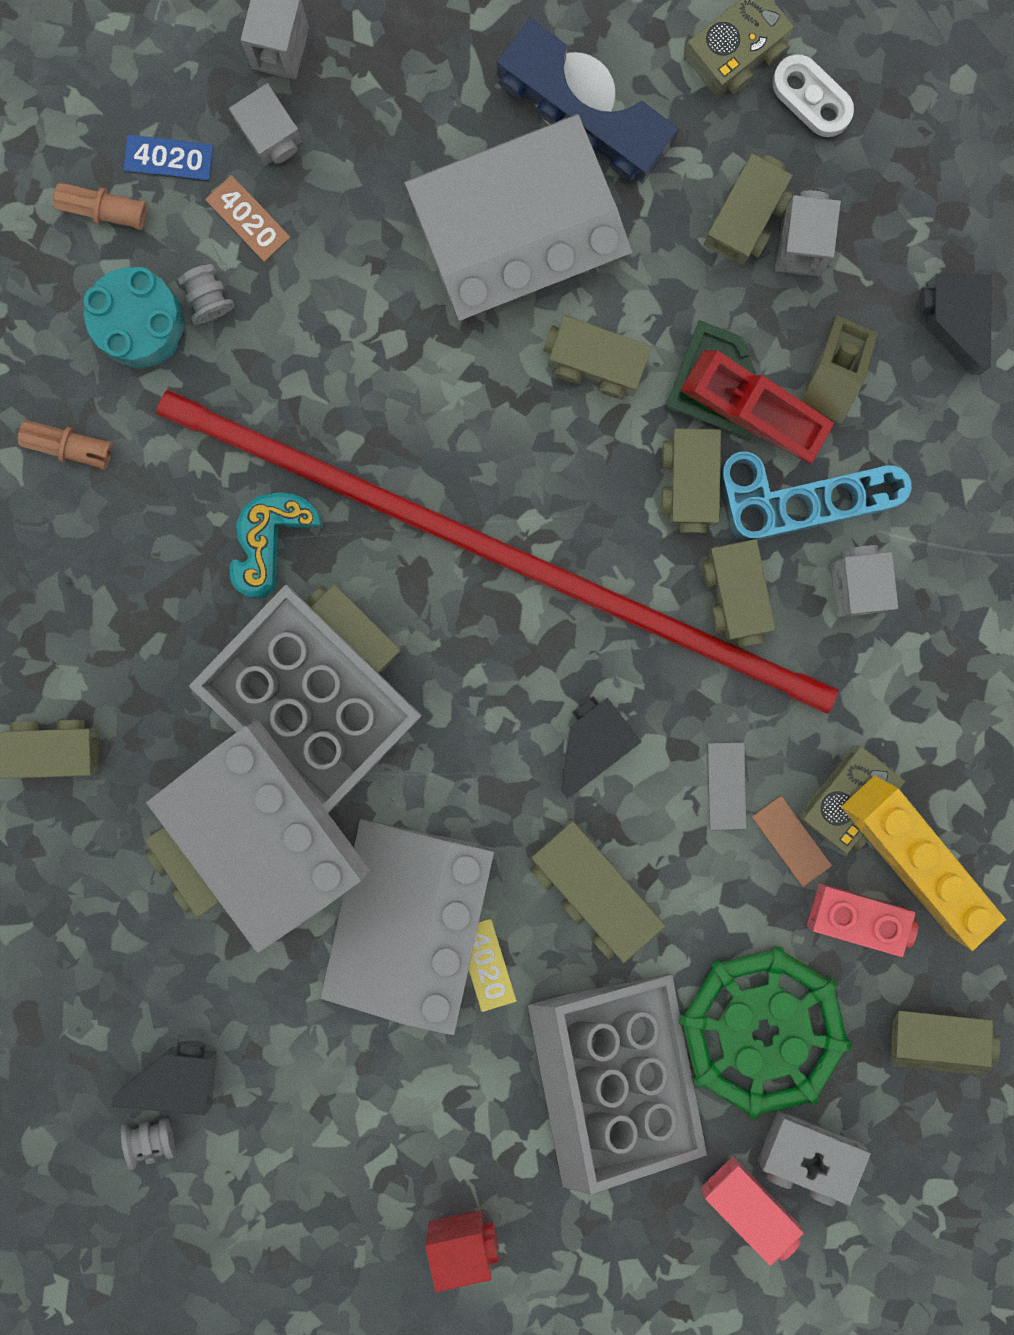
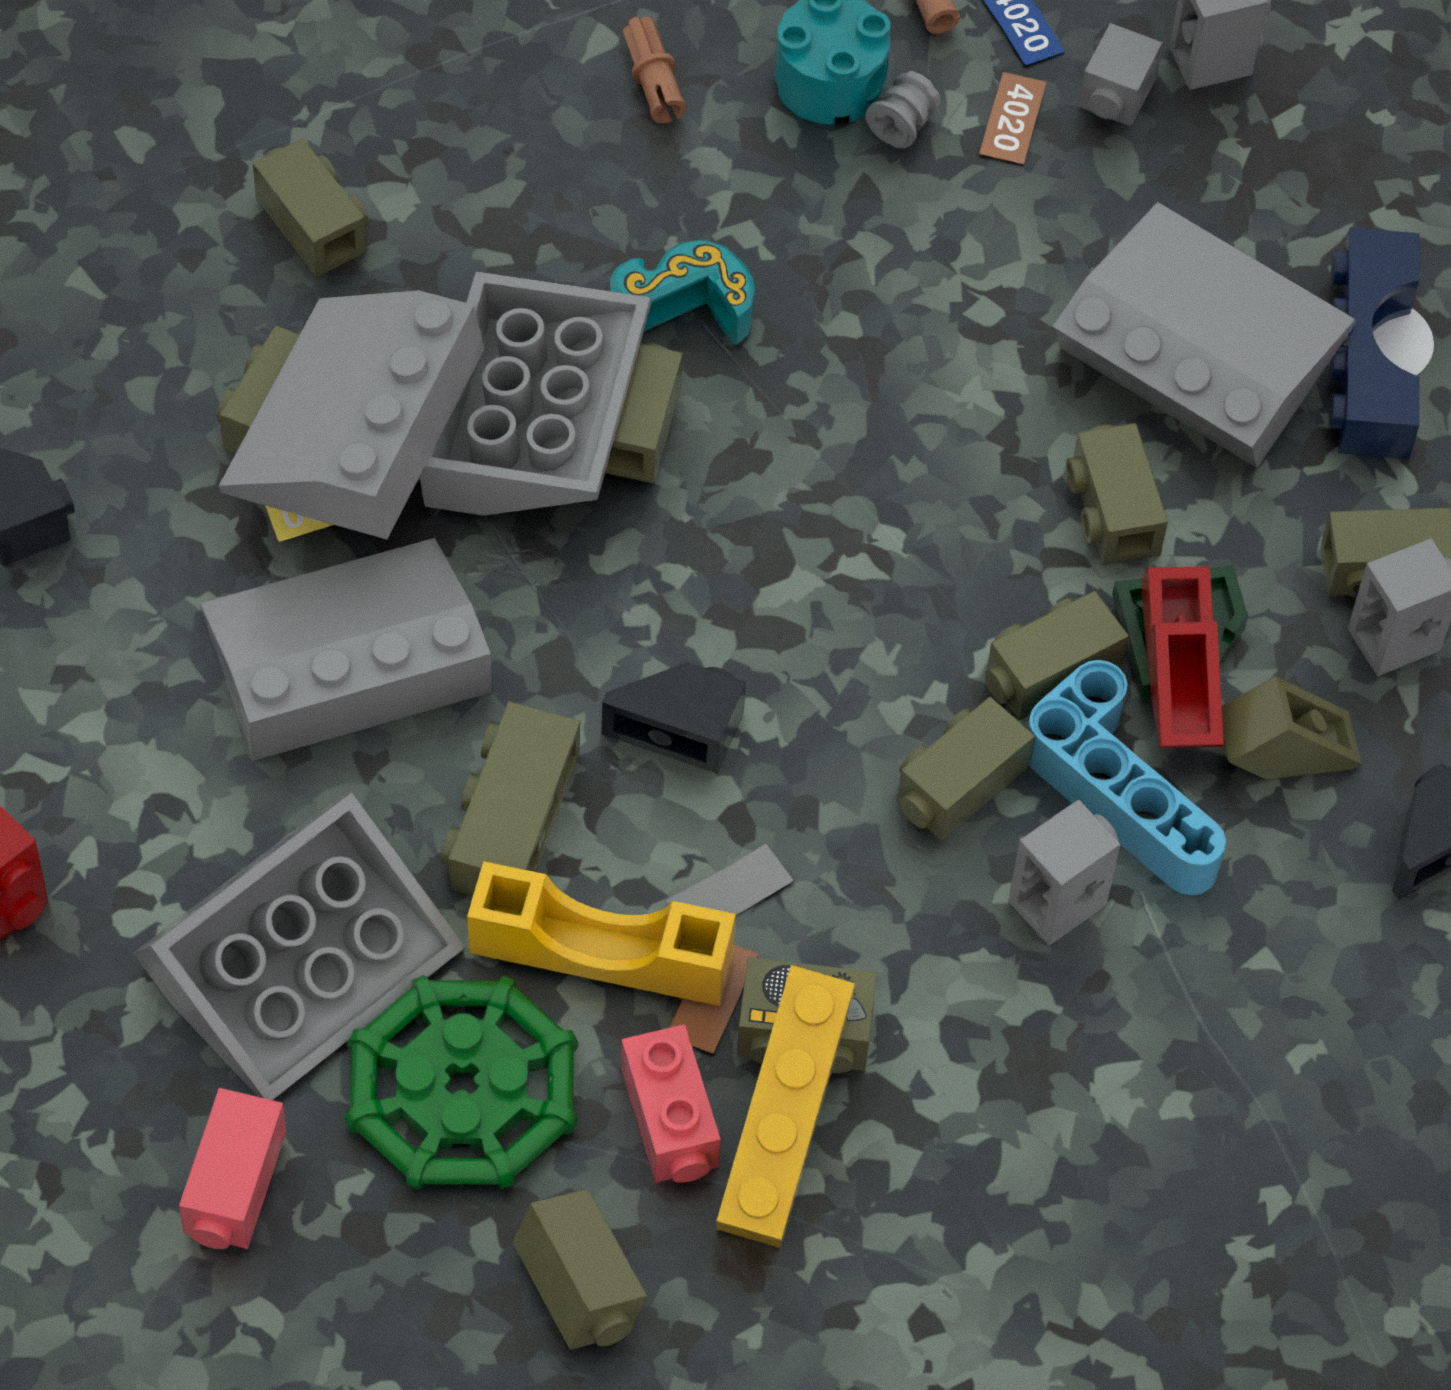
camera: 55 degrees right, 30 degrees down
red piece [156,390,839,714] -> none
light yellow sticker [469,919,517,1012] -> none
light grey brick [757,1110,871,1206] -> none
none -> yellow arch [467,861,736,1006]

